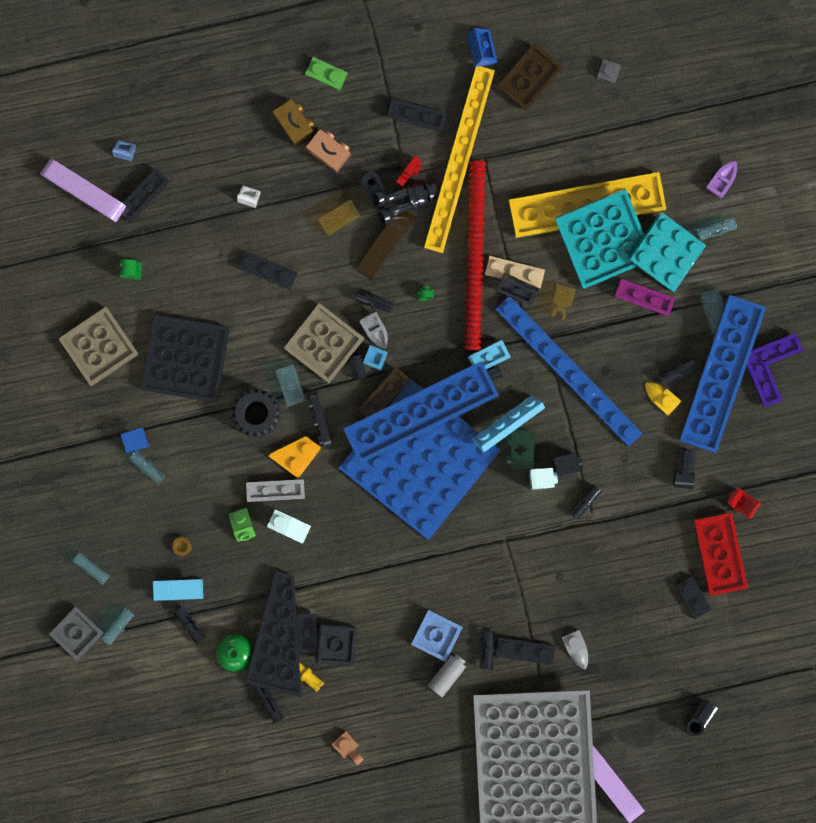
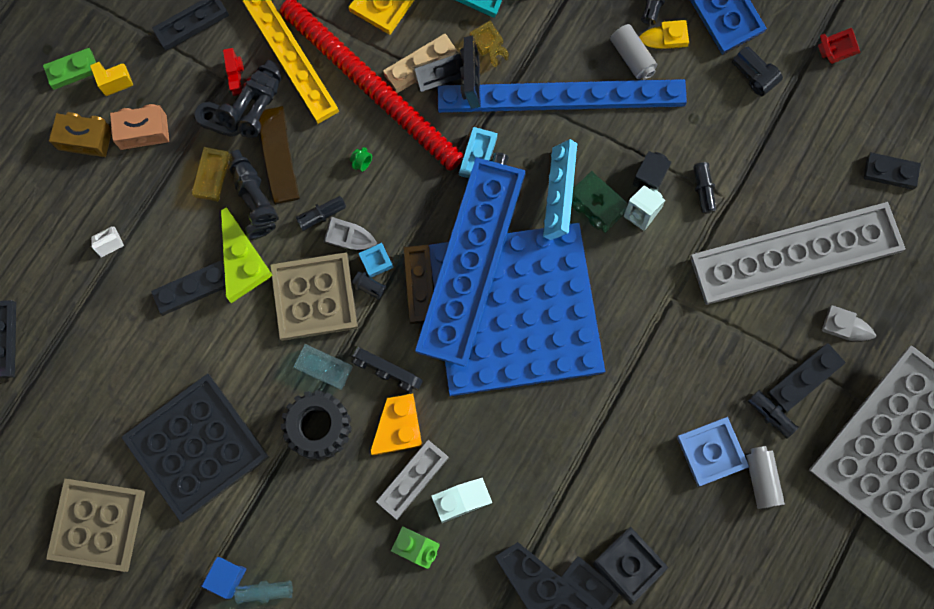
camera: 45 degrees left, 10 degrees down
green leg [119,259,142,280] -> none
red plate [694,513,748,596] -> none
none -> yellow panel [90,62,133,96]
none -> lime wing [221,207,273,303]
none -> black piece [229,150,279,239]
none -> black plate [460,35,481,109]
none -> light grey brick [610,24,657,80]
none -> light grey plate [690,202,905,305]

